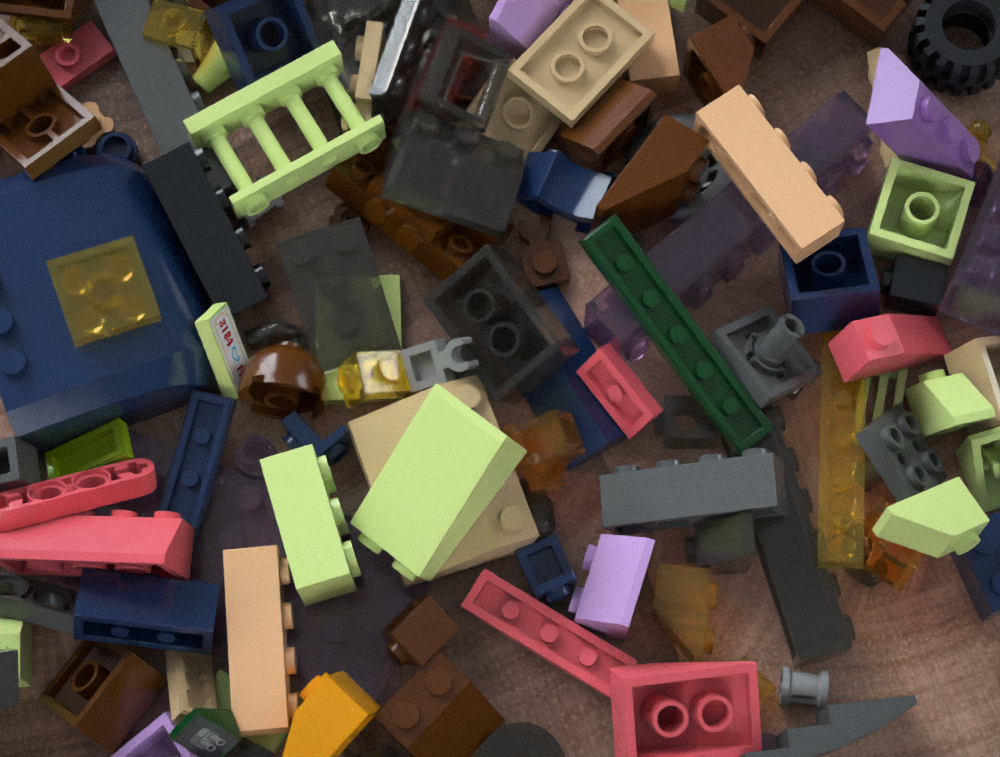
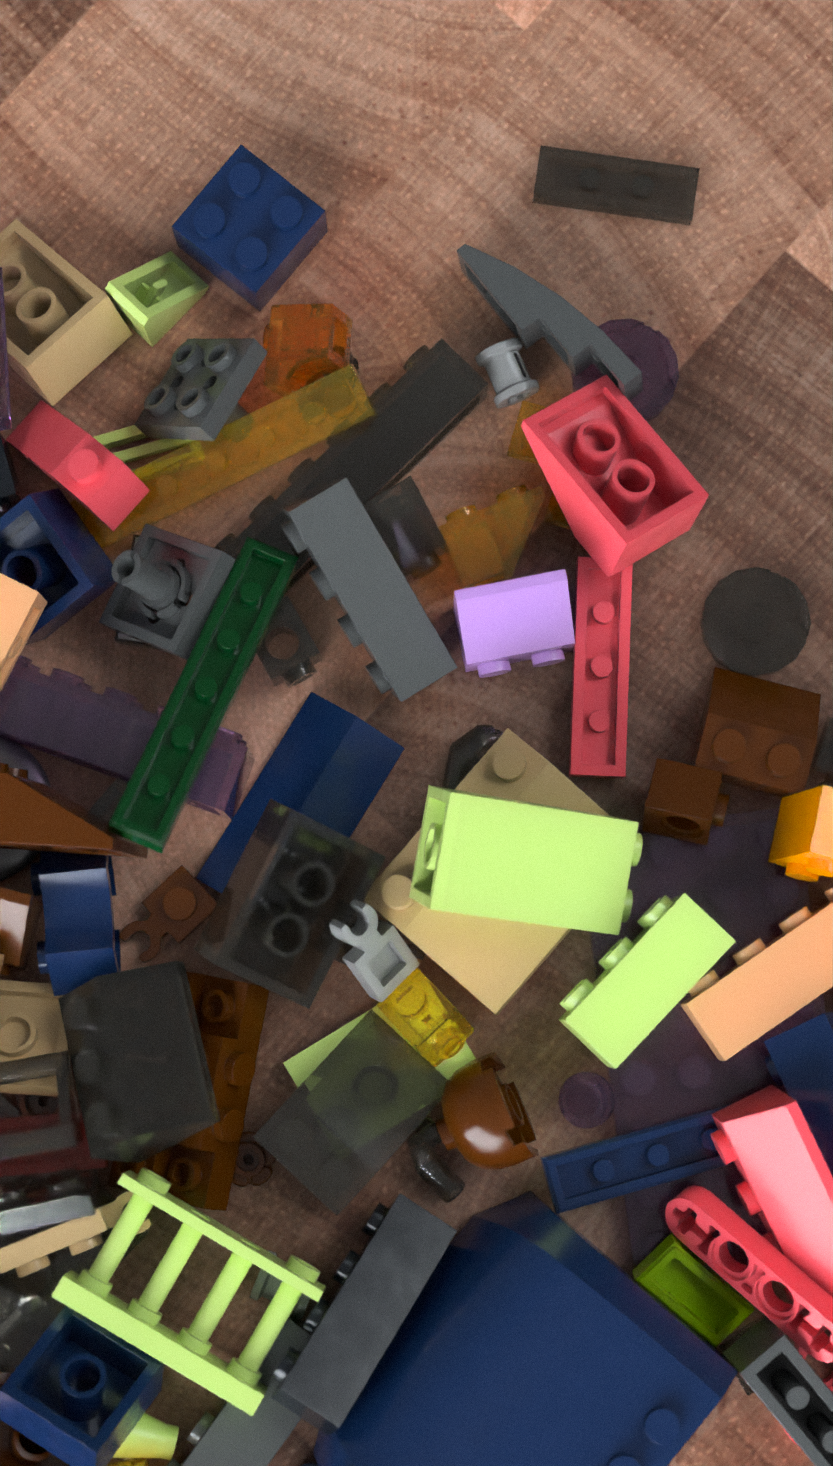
camera: 120 degrees left, 10 degrees up
clear yellow plate [46,235,161,347] -> none
tile [195,302,249,399] -> none
dark blue bracket [281,410,352,466] -> none
clear orange brick [499,409,587,494] -> none
dark blue bracket [515,533,578,604] -> none
coral plate [576,342,664,440] -> none
yellowish green slope [872,477,990,558] -> none
yellowish green slope [905,369,996,438] -> none

